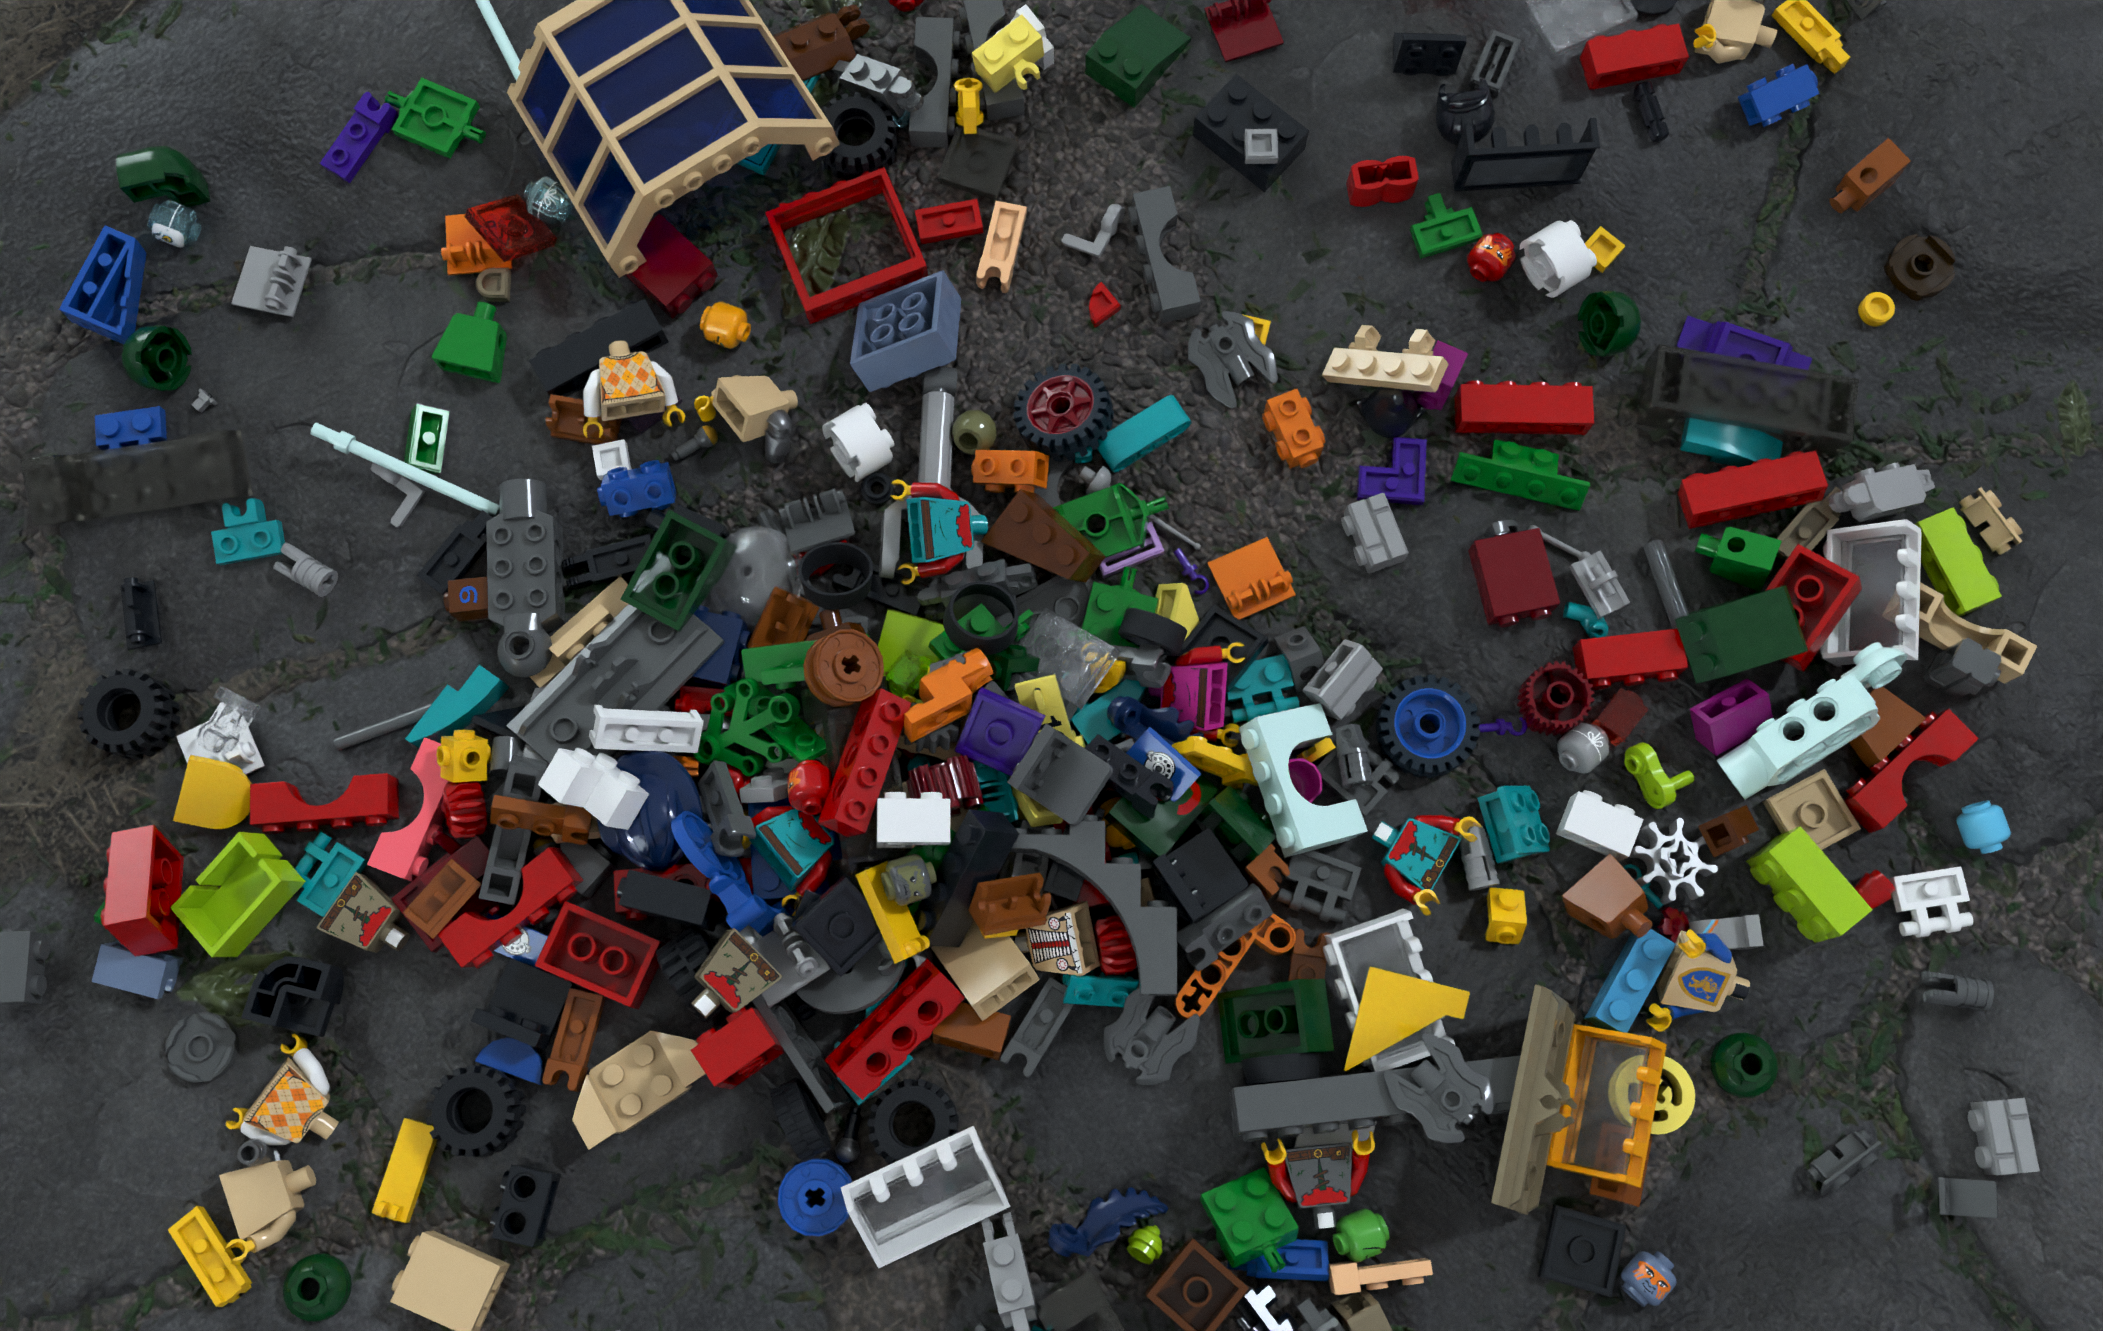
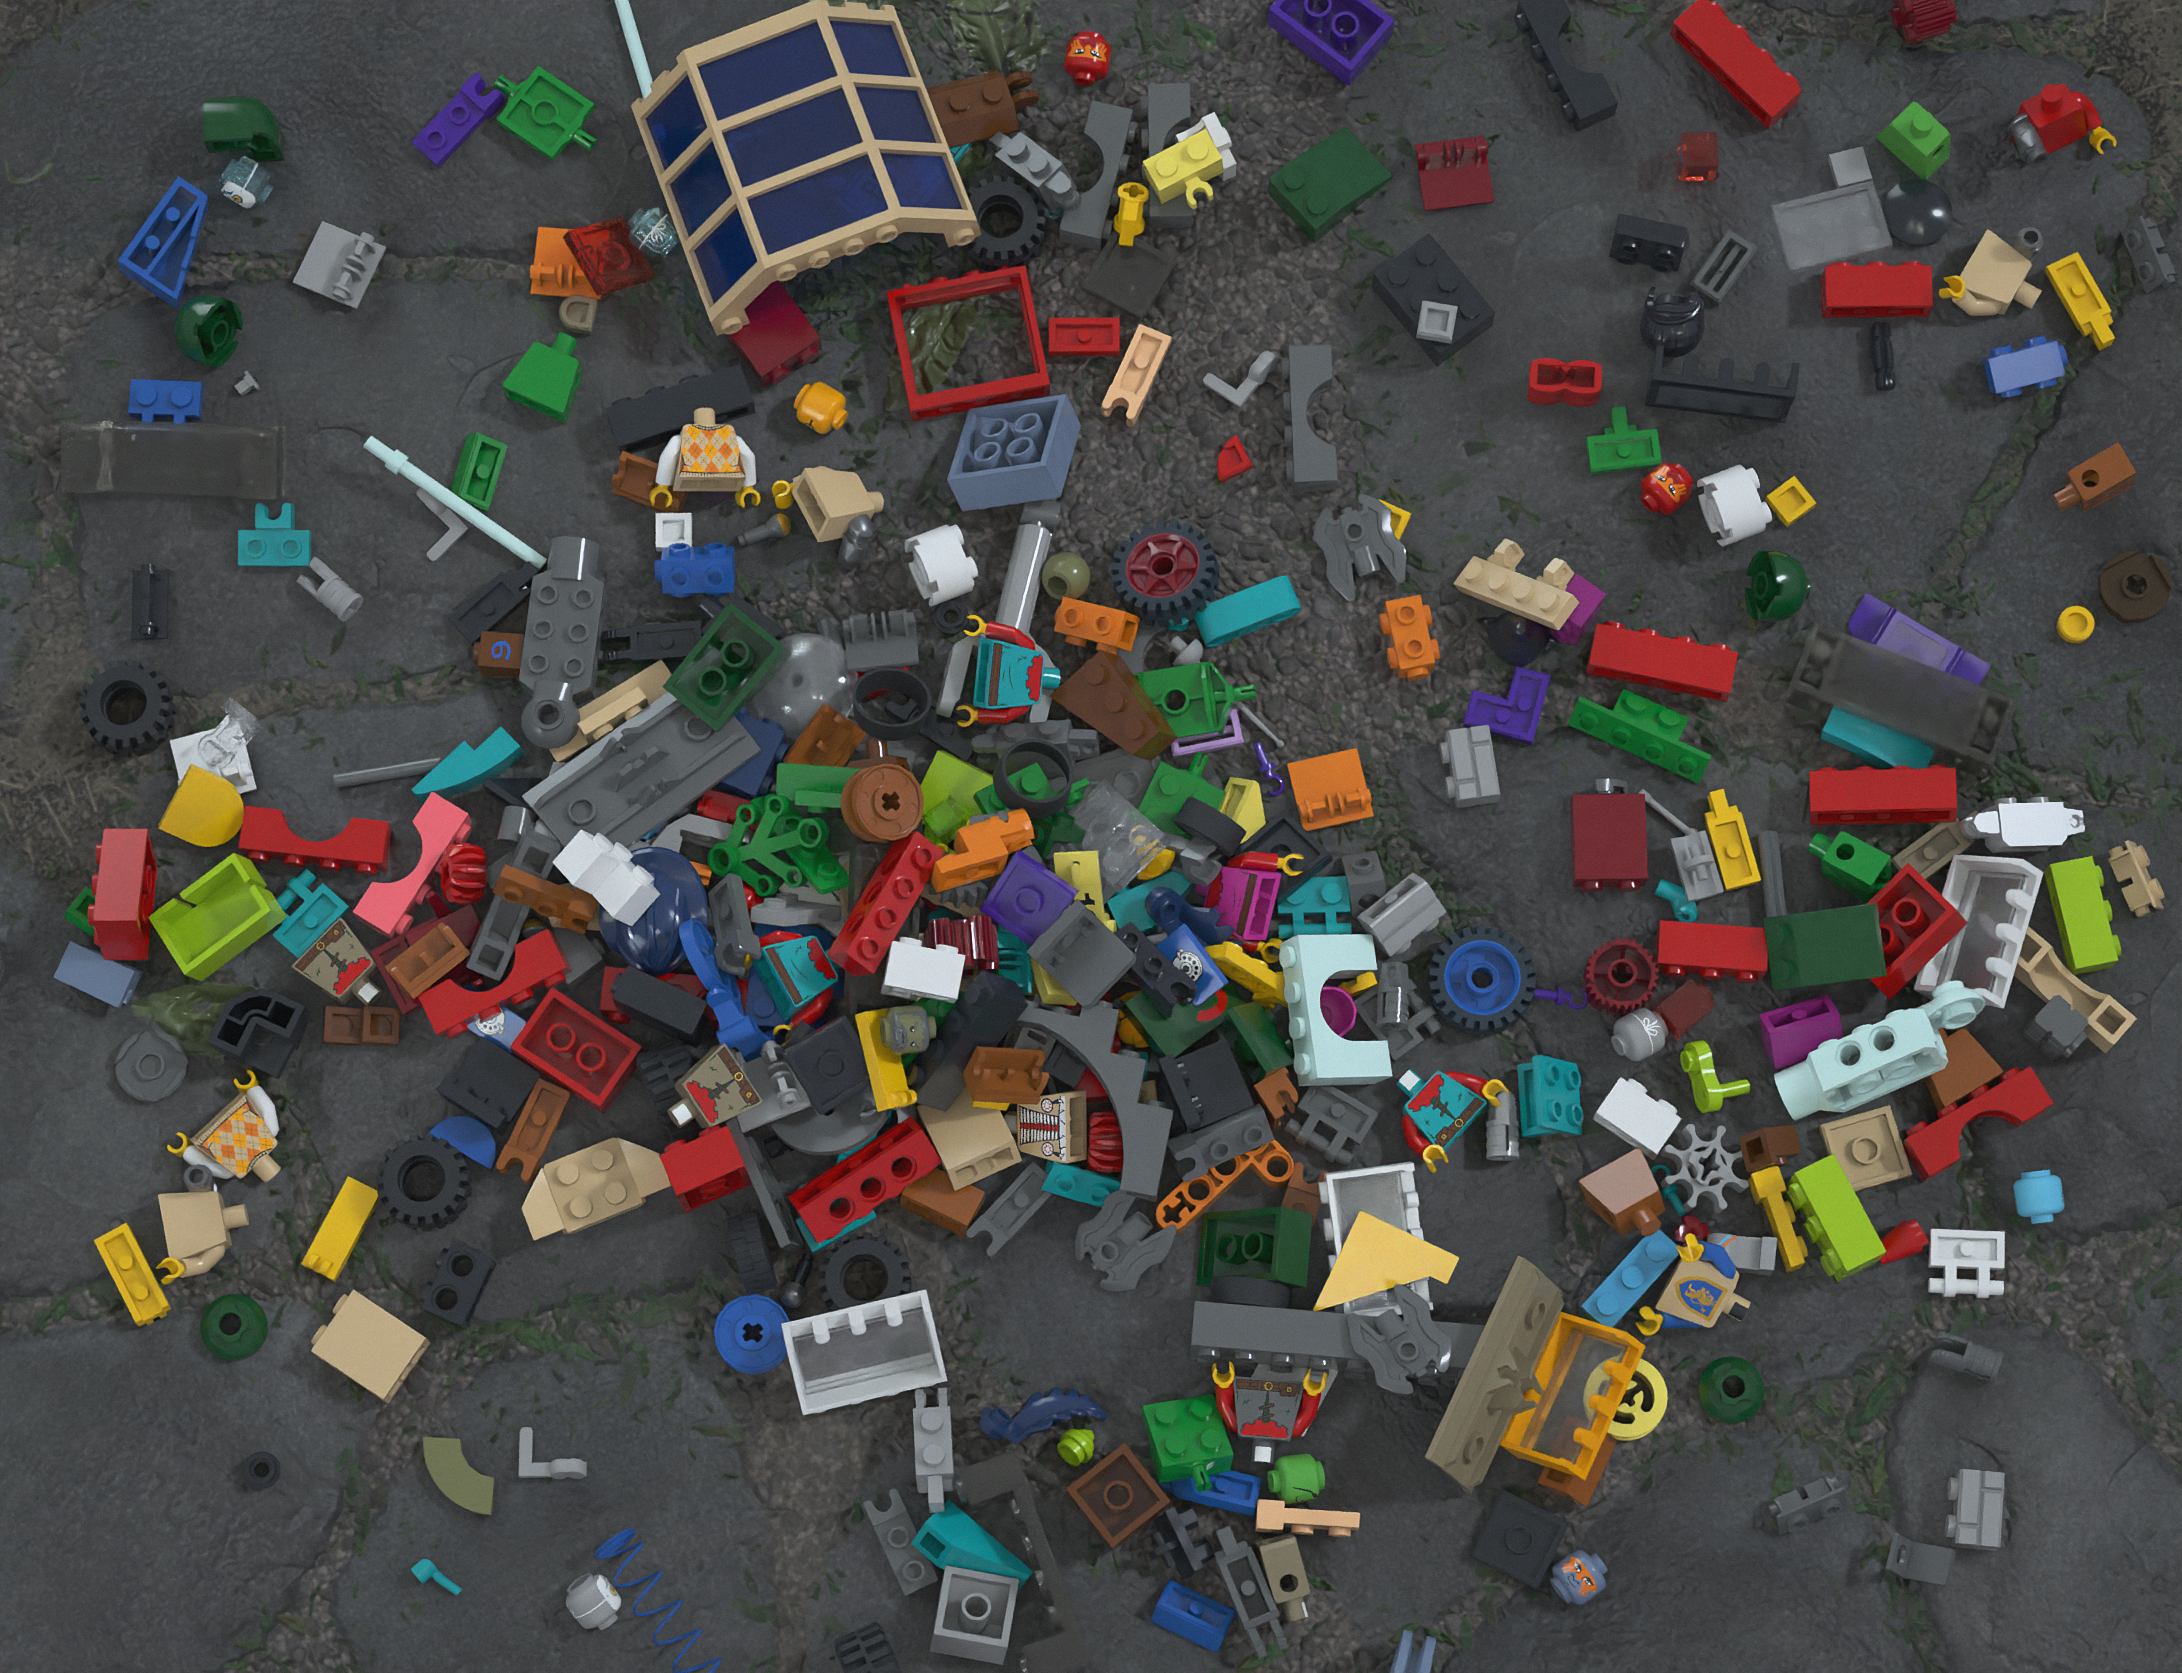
camera: 10 degrees right, 0 degrees up
yellow brick [436,730,491,783] -> none
white container [589,705,703,753] -> none
red head [787,760,833,815] -> none
yellow bracket [1485,887,1527,944] -> none
none -> reddish brown slope [322,1006,400,1046]
none -> yellow hinge [1704,789,1761,892]
none -> yellow plate [1747,1166,1808,1272]

